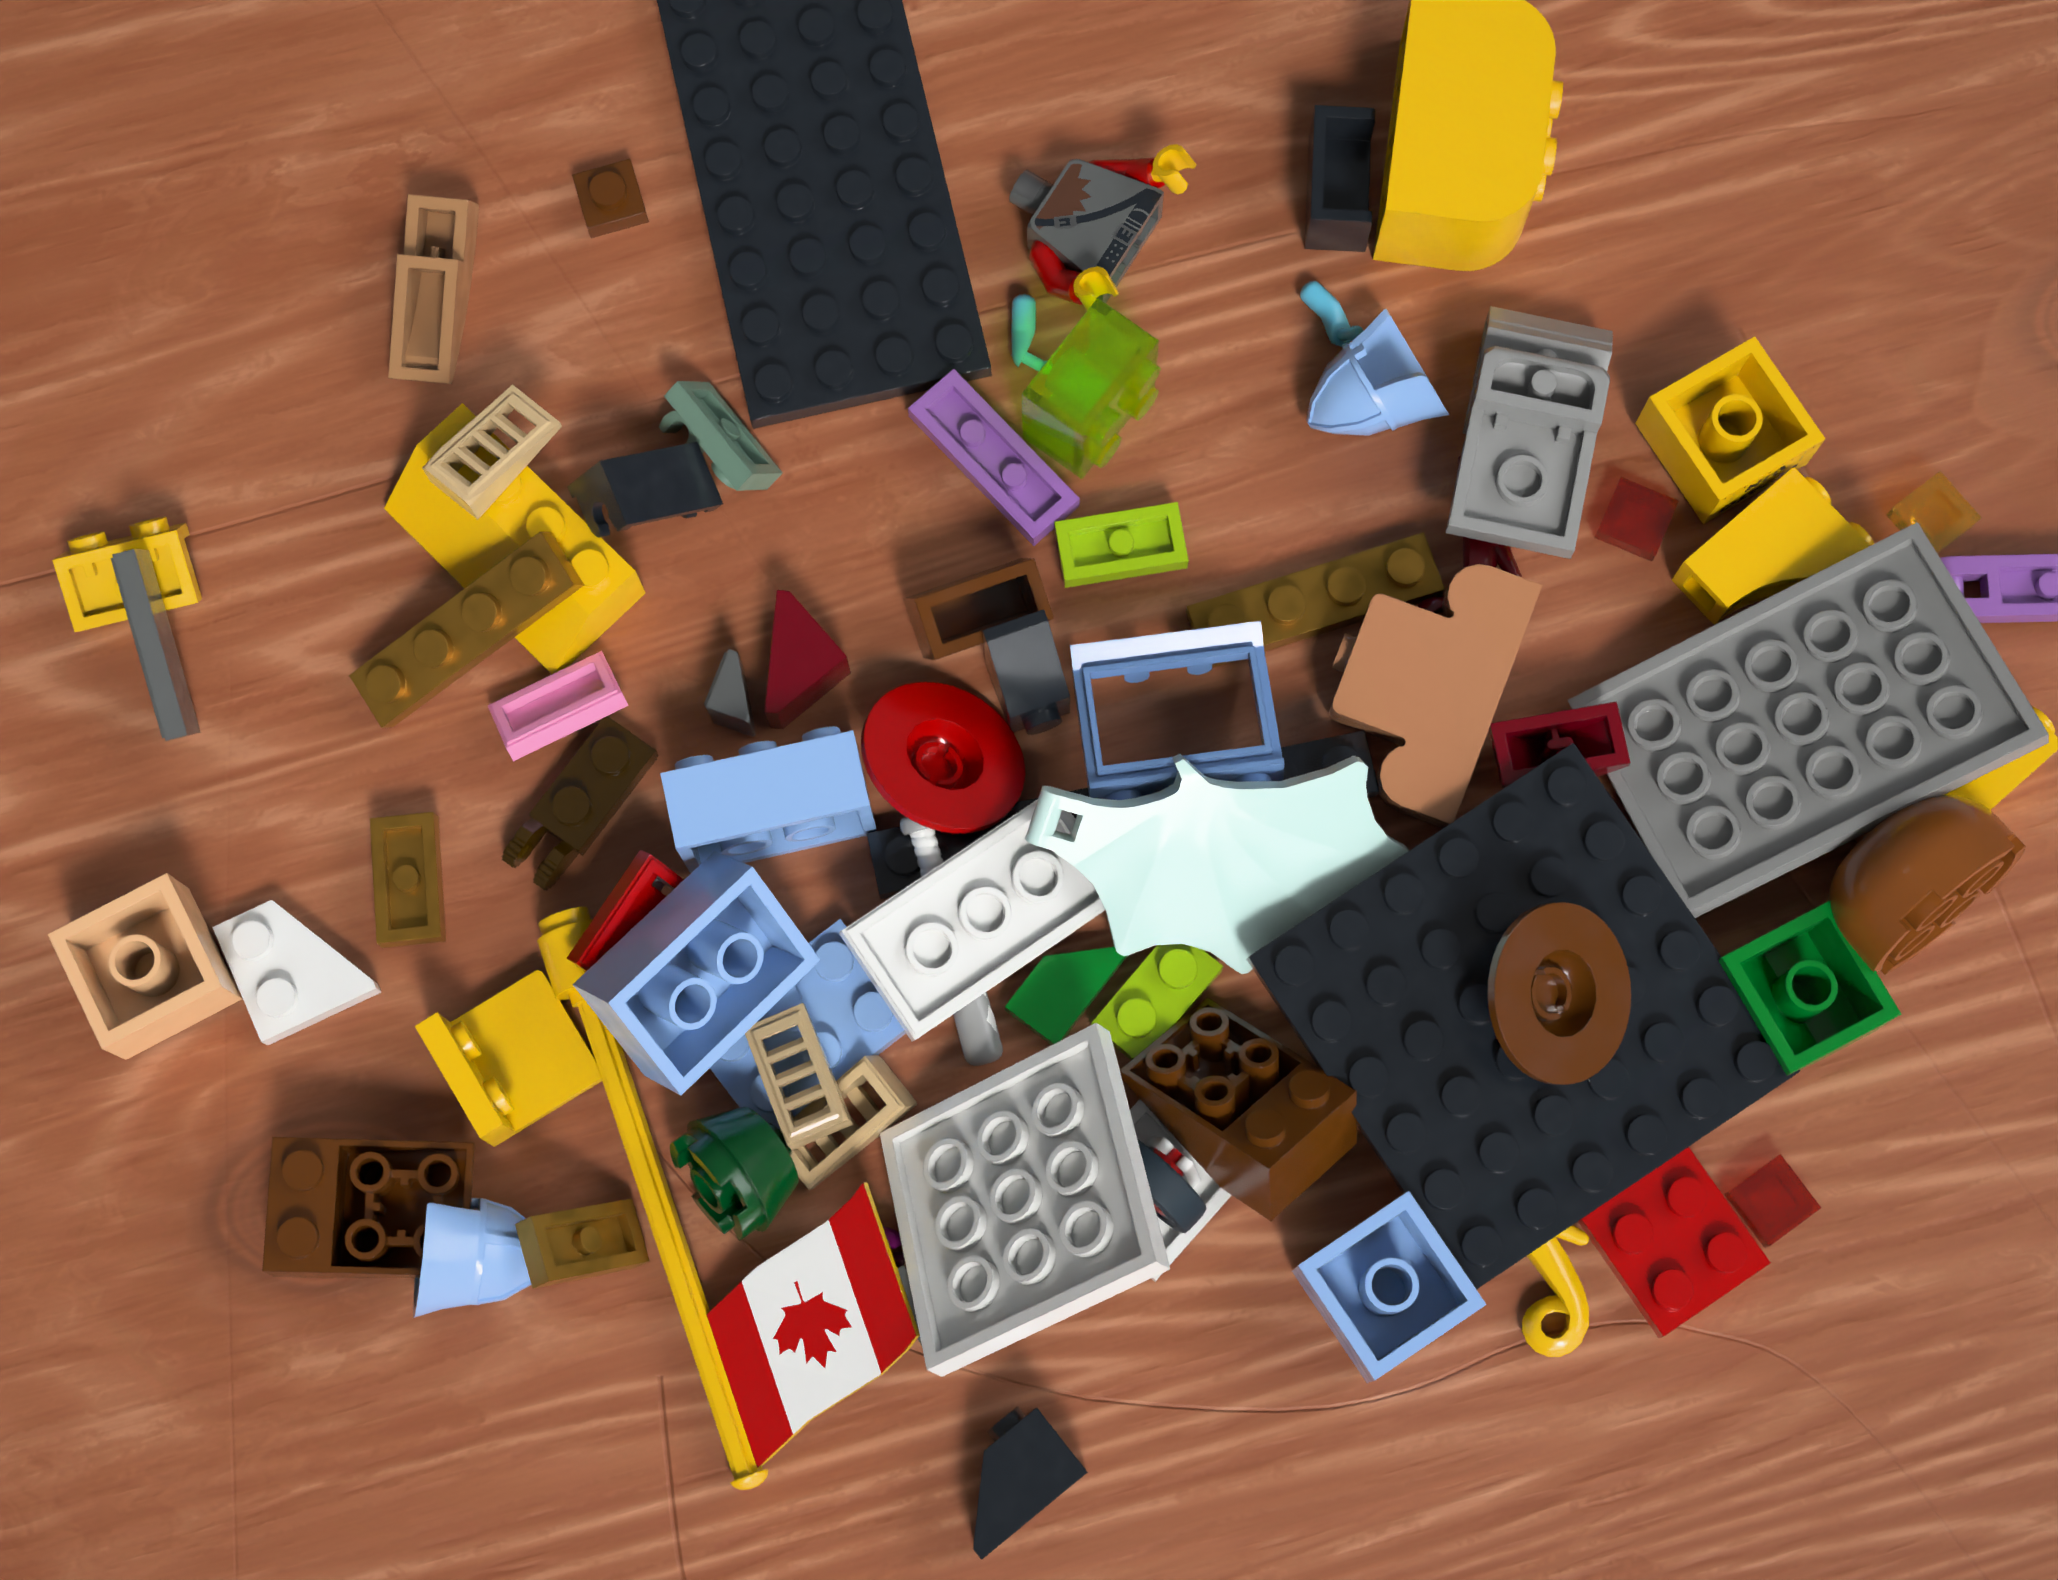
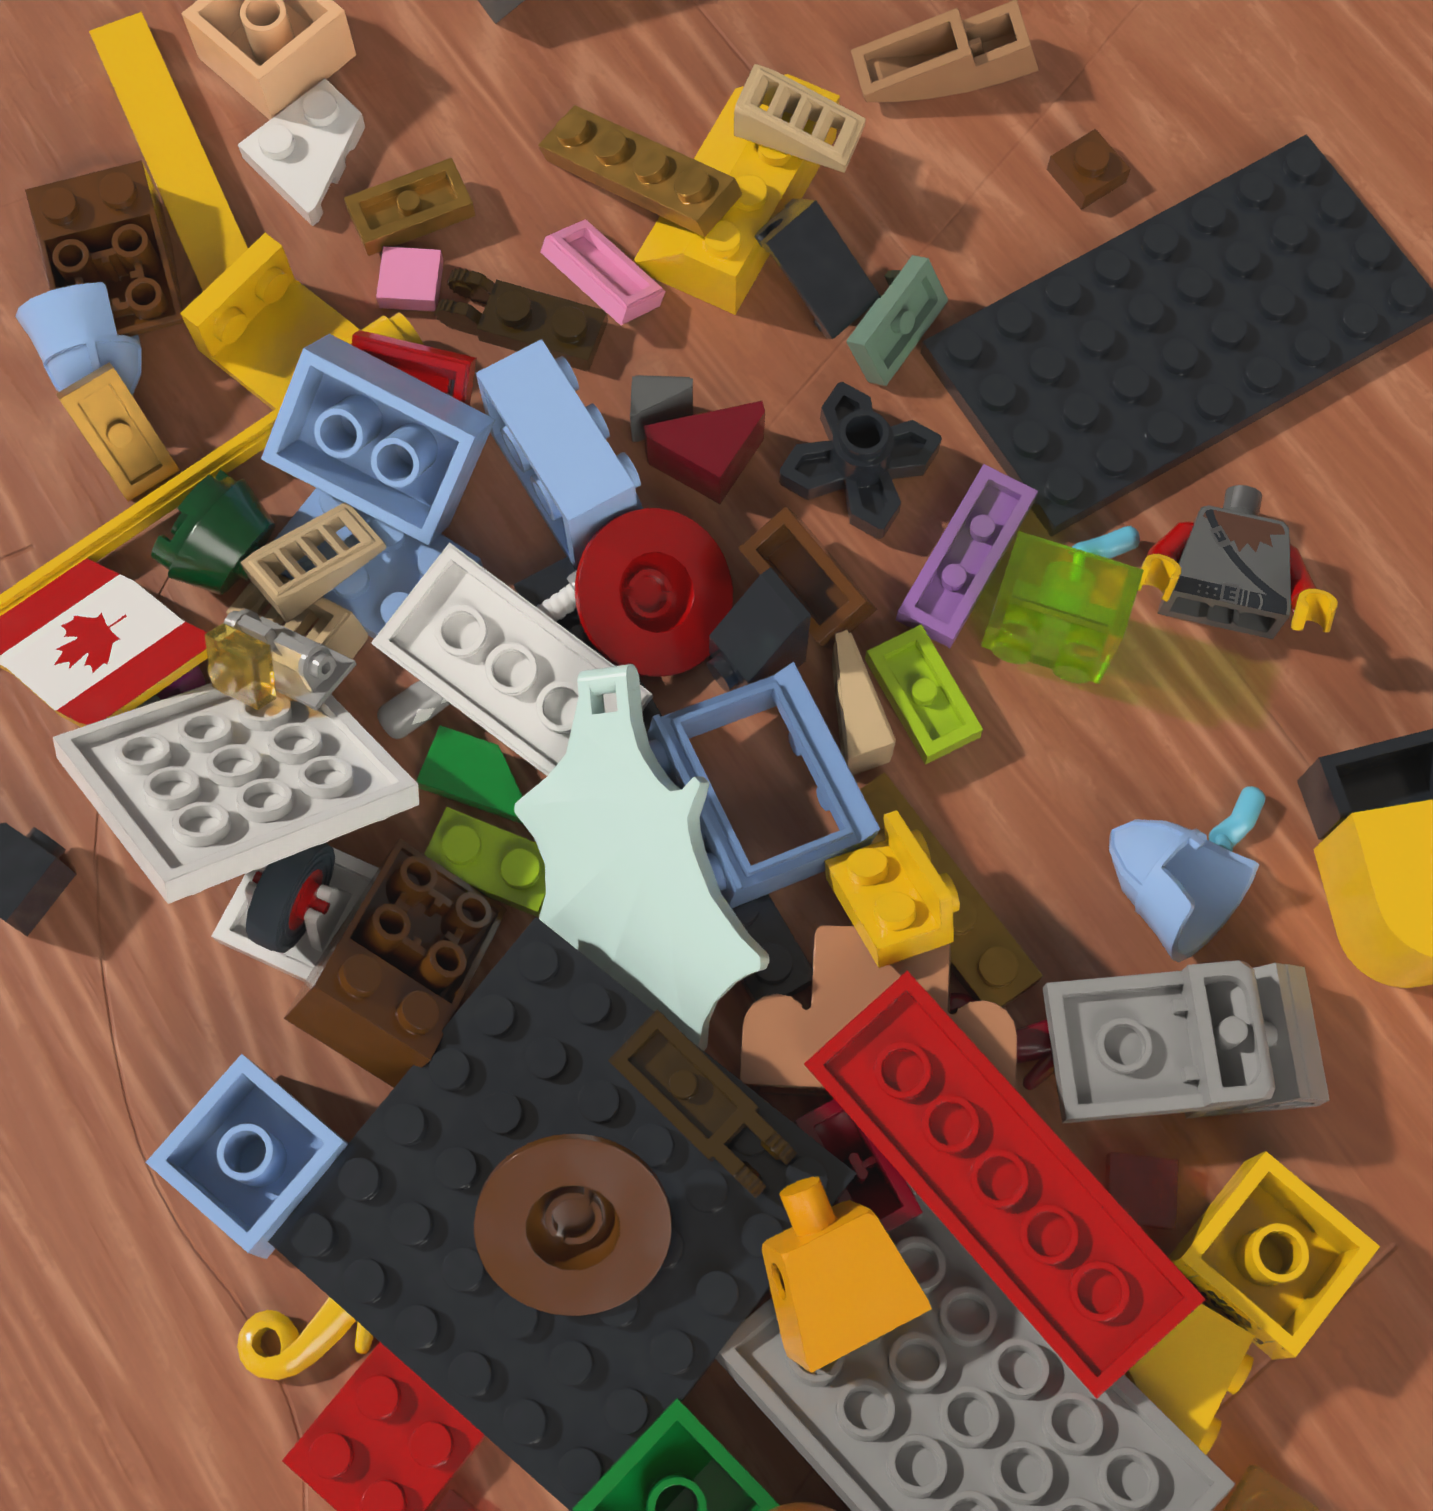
camera: 70 degrees right, 5 degrees down
none -> yellow tile [89,11,248,291]
none -> clear yellow plate [205,623,277,710]
none -> light grey hinge [222,609,357,711]
none -> bright pink tile [376,246,444,312]
none -> dark brown hinge [608,1009,798,1198]
none -> light orange torso [762,1177,932,1373]
none -> black plant [779,382,942,539]
none -> red plate [804,970,1206,1399]
none -> yellow bracket [824,810,960,968]
none -> tan slope [832,630,896,775]

